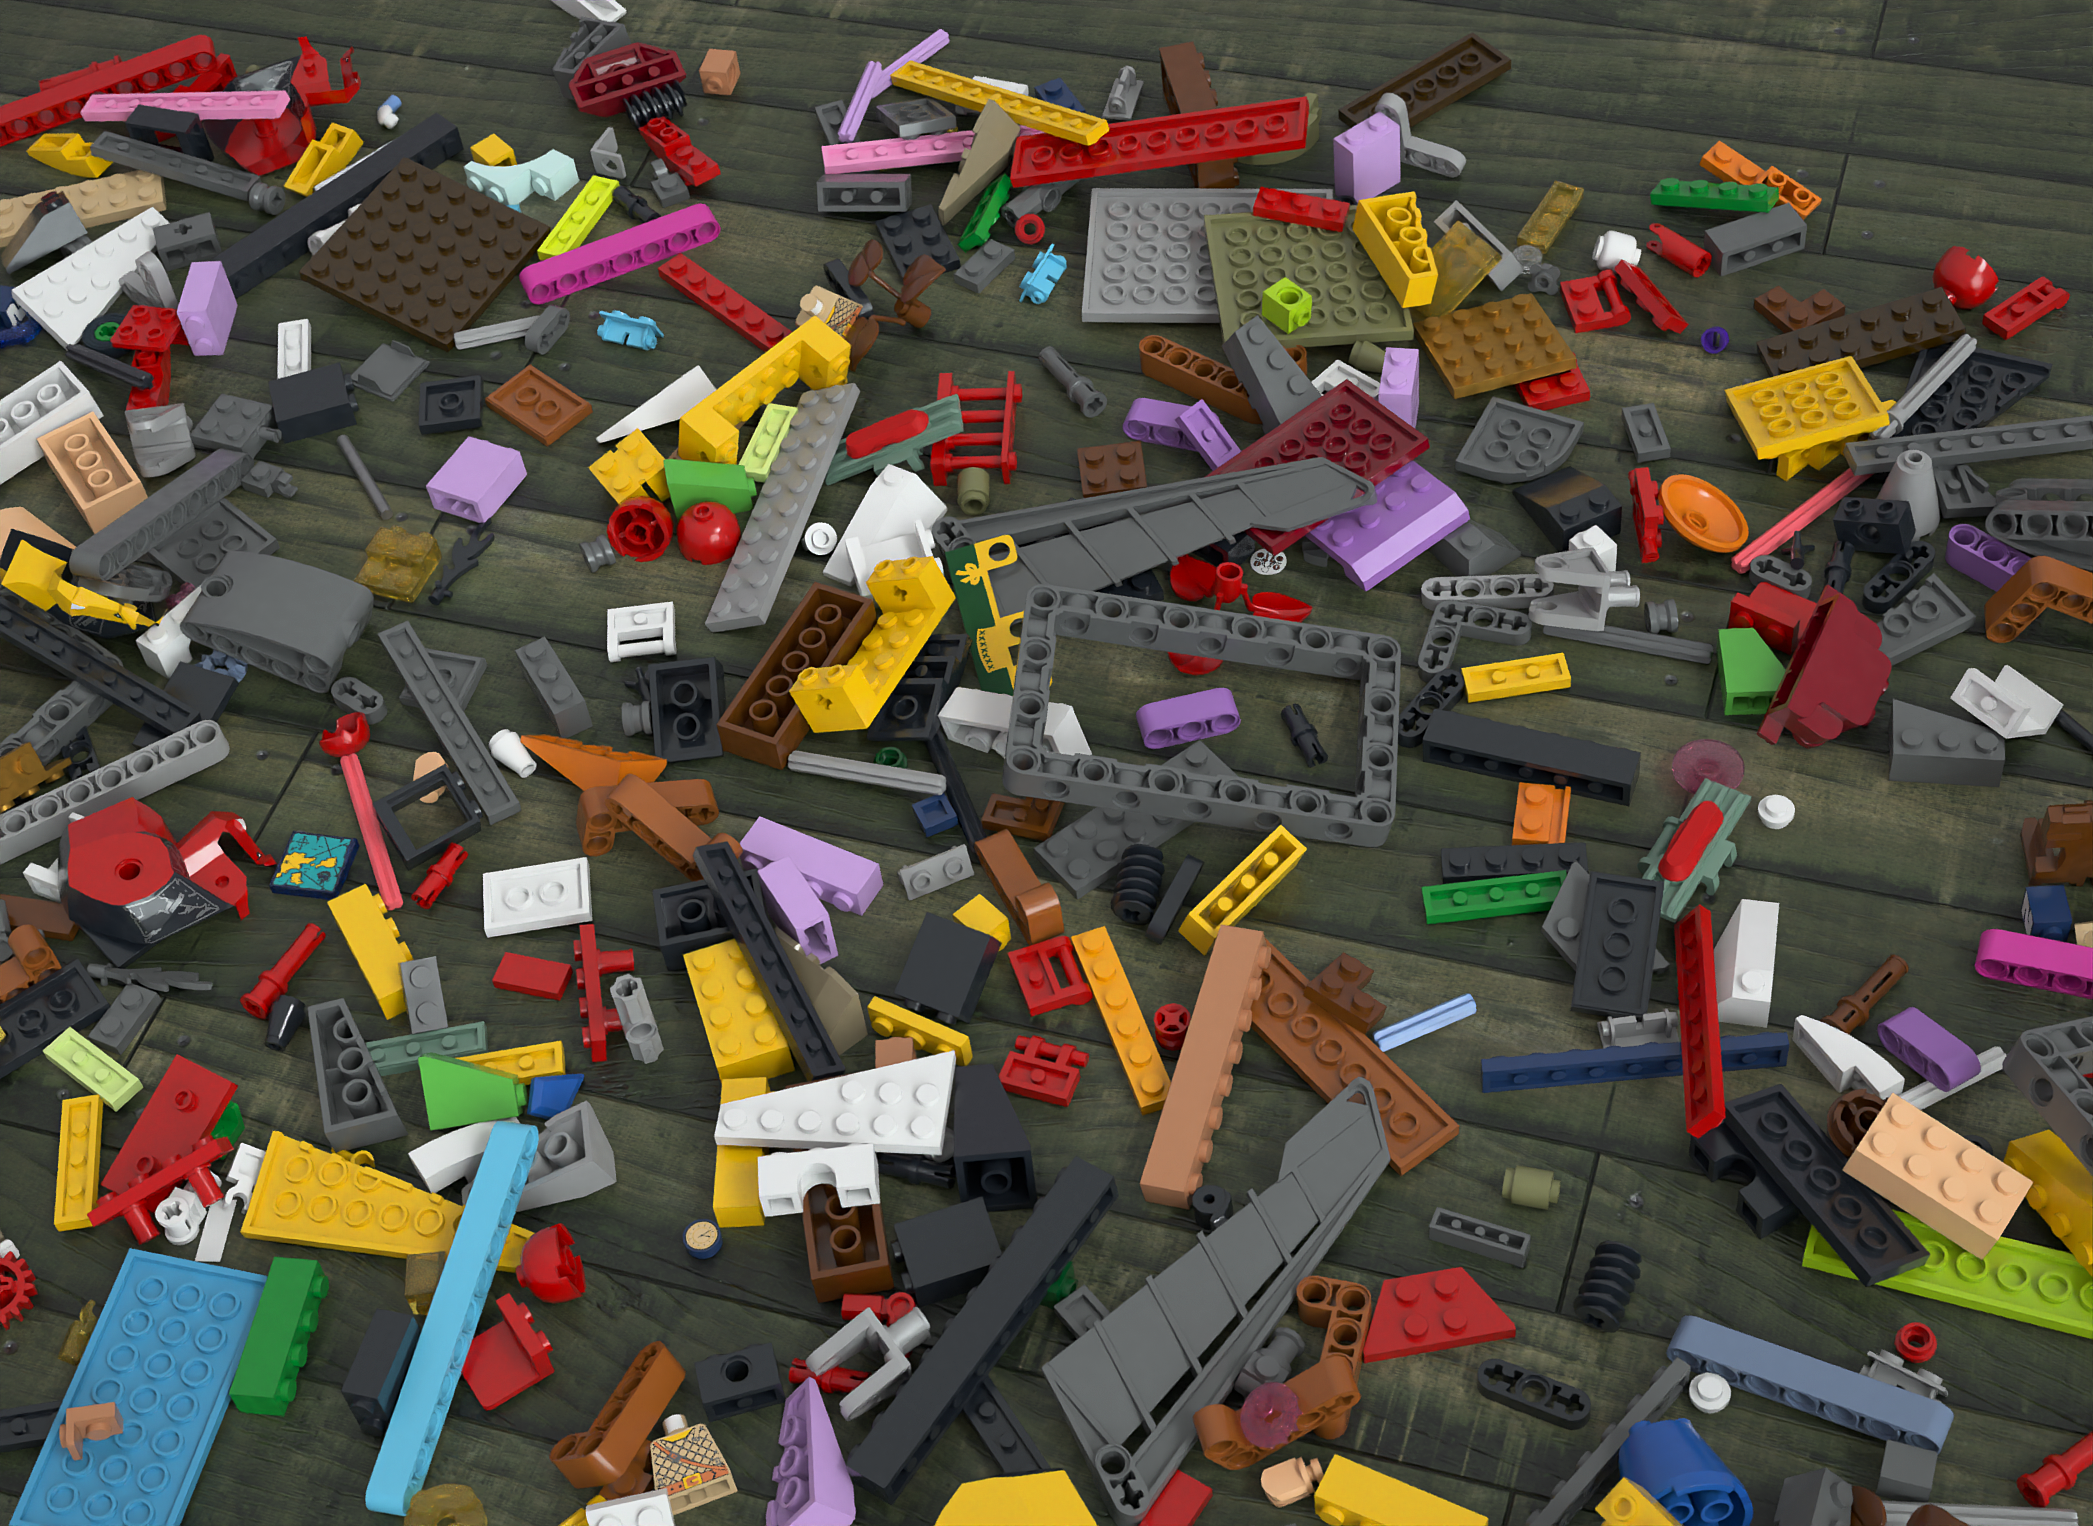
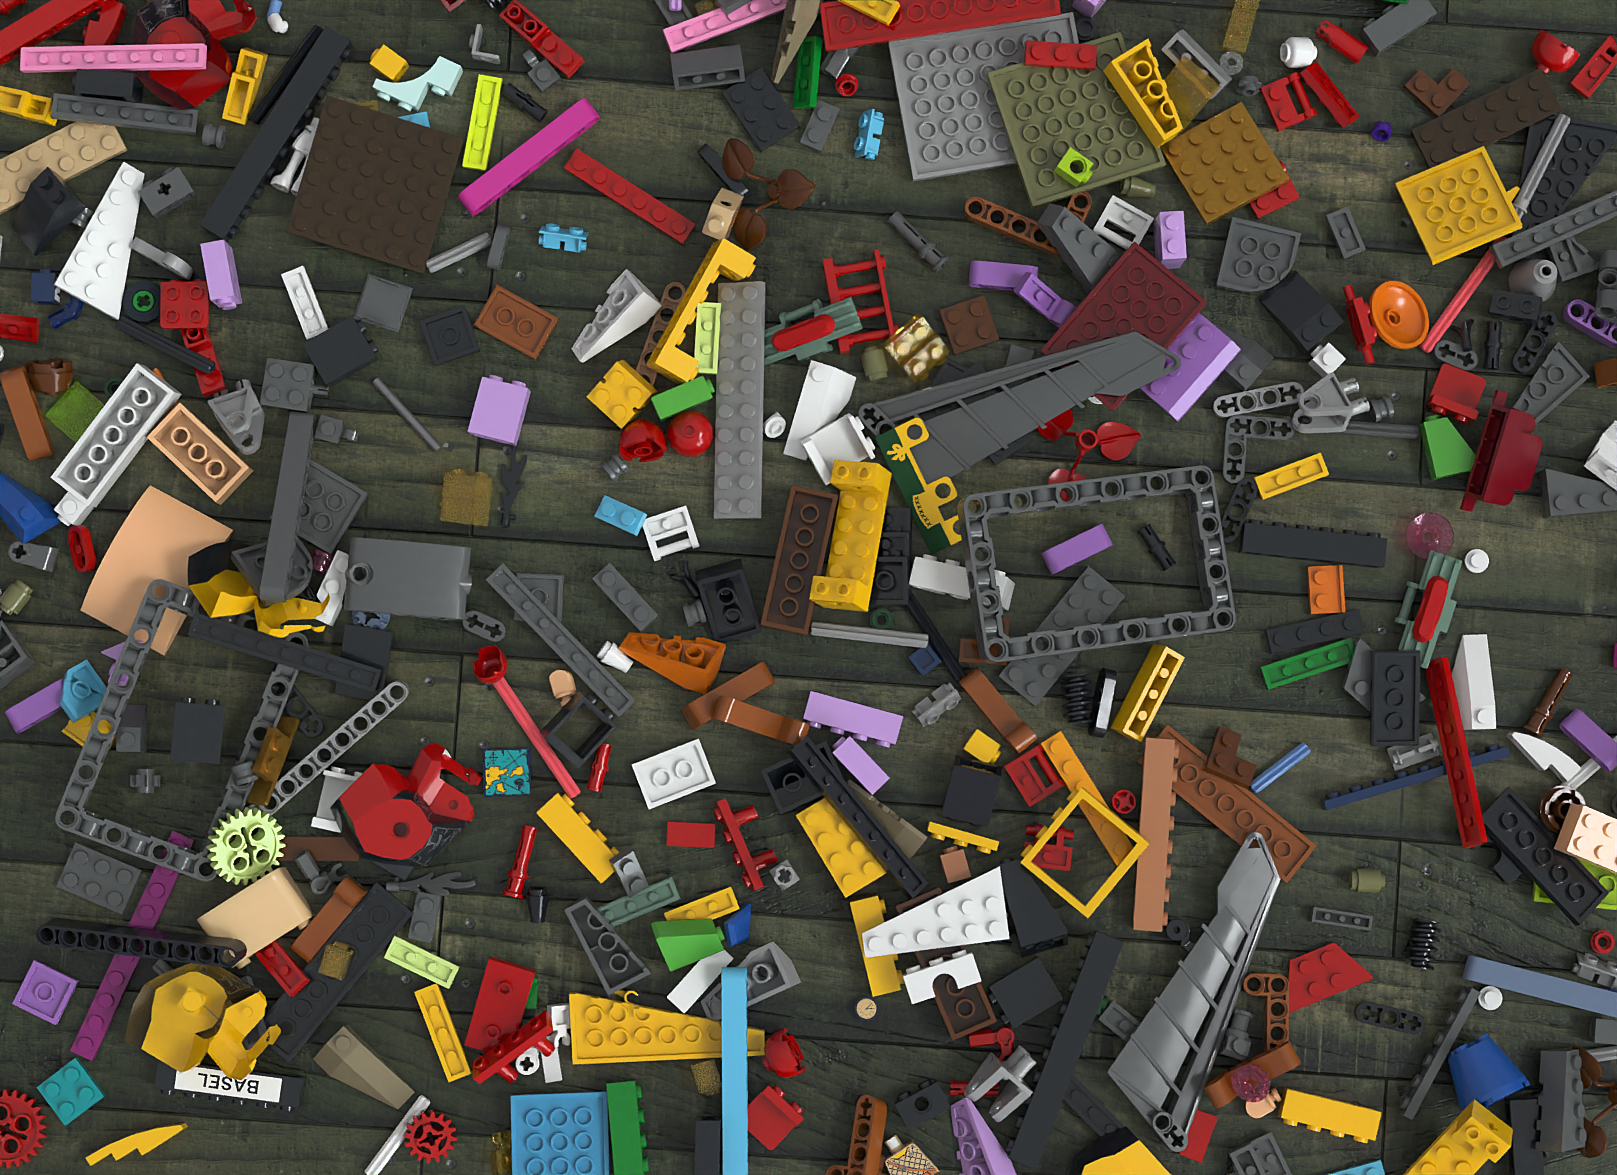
camera: 25 degrees left, 35 degrees up
none -> medium azure plate [595,495,647,536]
none -> clear yellow plate [883,313,950,383]
none -> yellow window [1020,787,1150,918]

